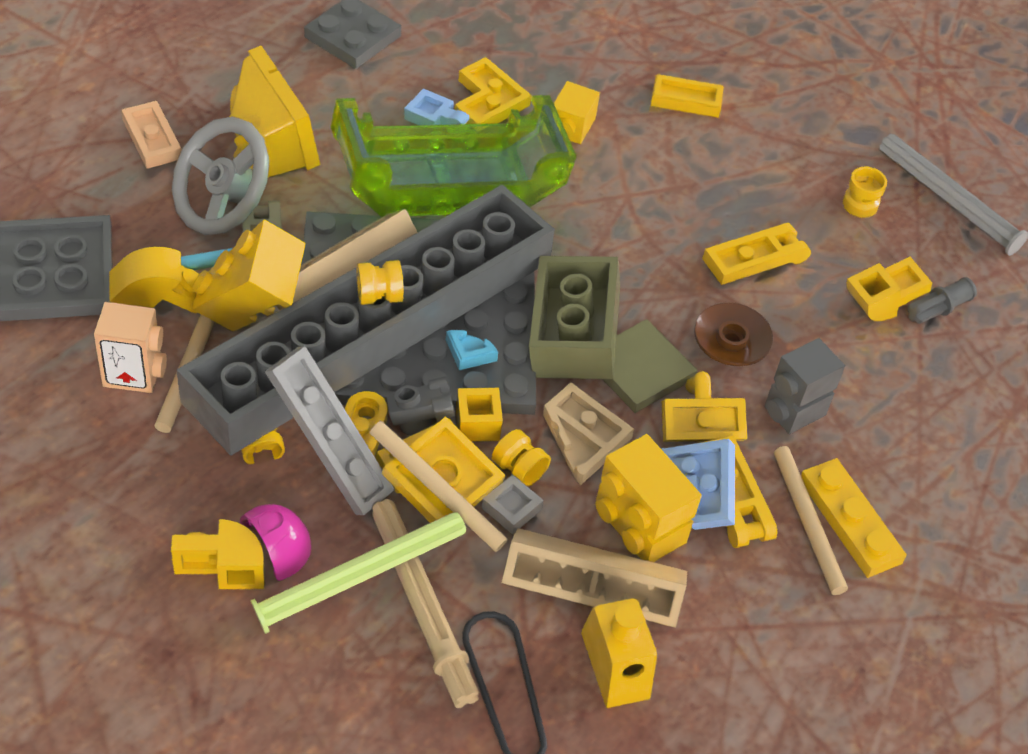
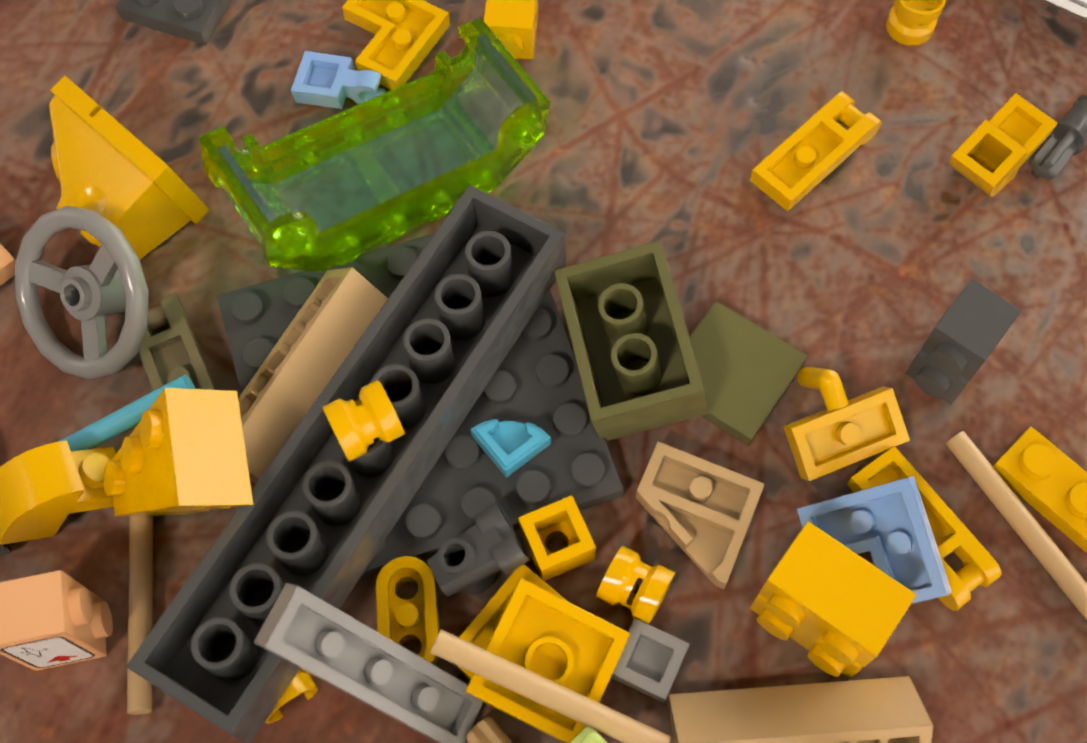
camera: 10 degrees left, 15 degrees up
reddish brown dish [694,303,773,366] -> none

